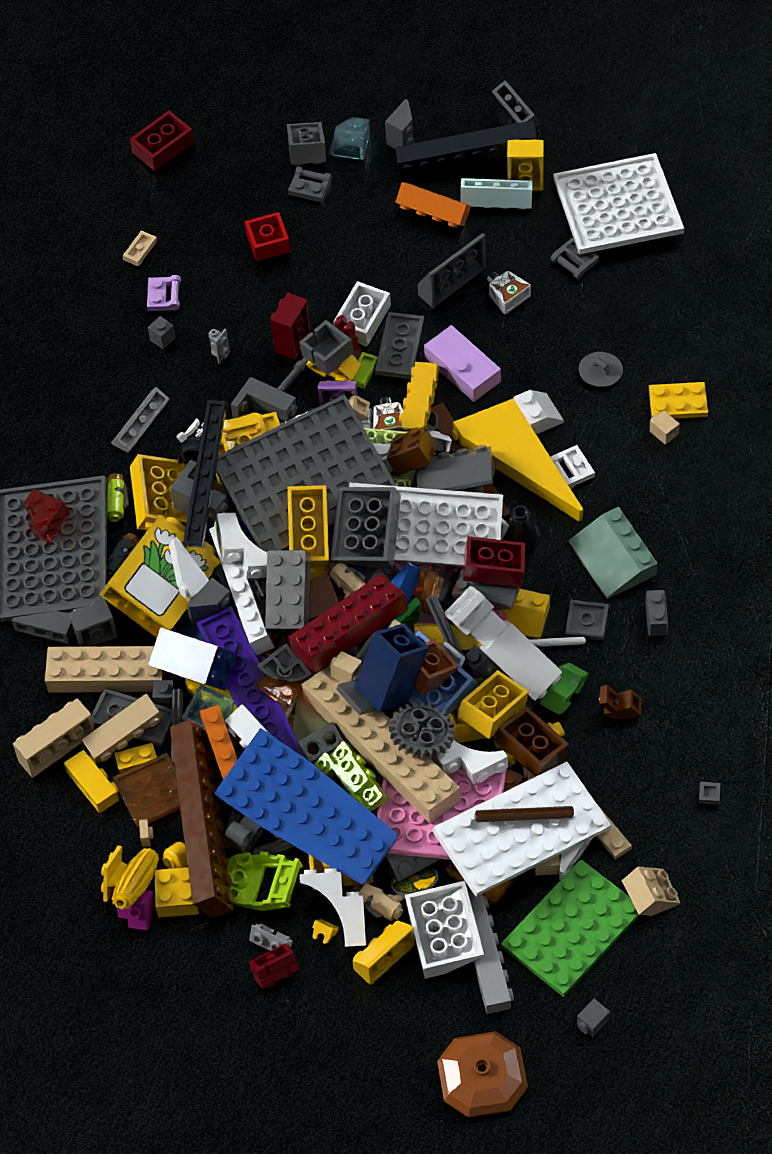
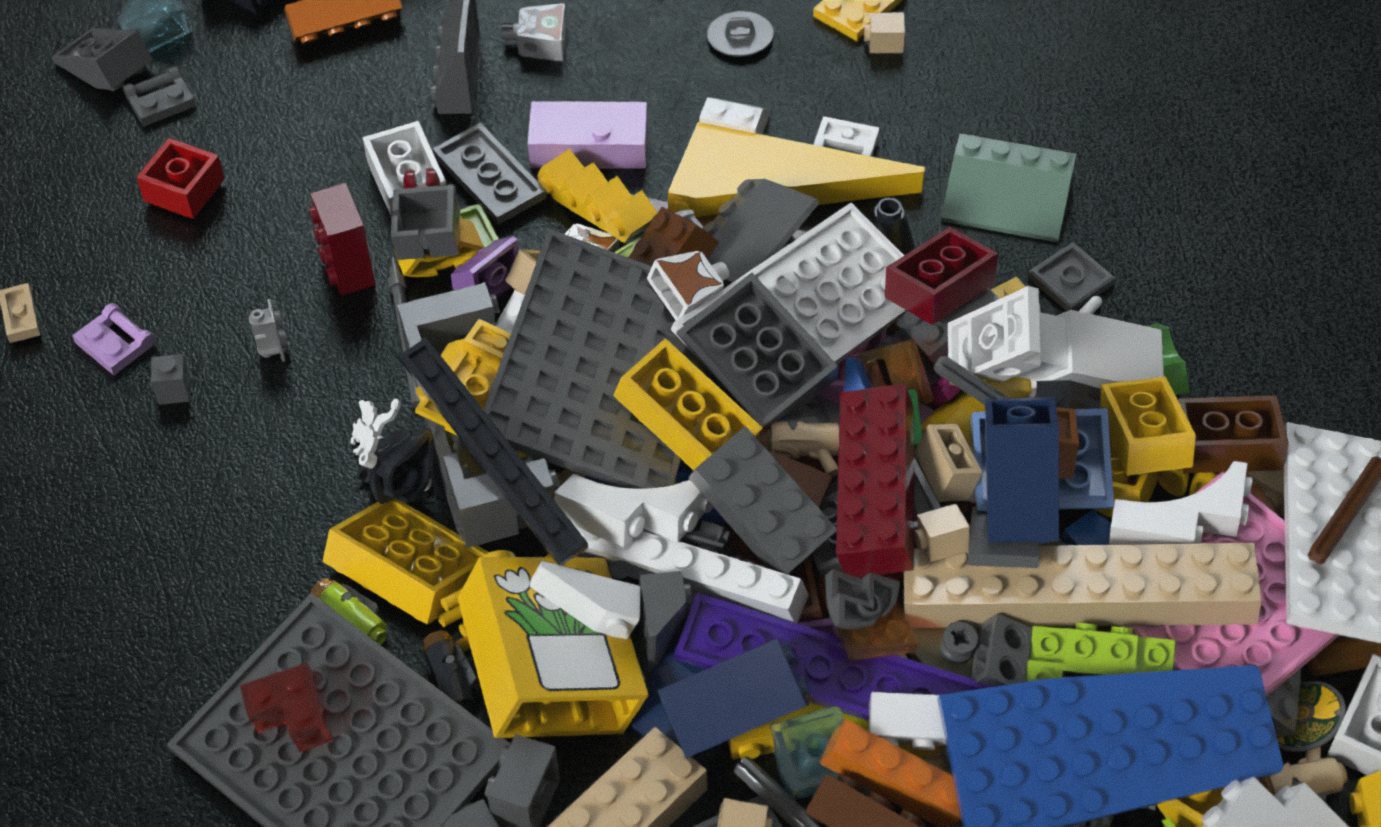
camera: 50 degrees left, 5 degrees down
light grey slope [111,387,170,452] -> none
dark grey brick [152,680,175,709] -> none
dark grey gear [389,701,455,760] -> none
reddish brown brick [599,685,642,719] -> none
dark grey brick [645,590,668,636] -> none
none -> white torso [647,251,729,321]
none -> dark grey wheel [939,621,978,665]

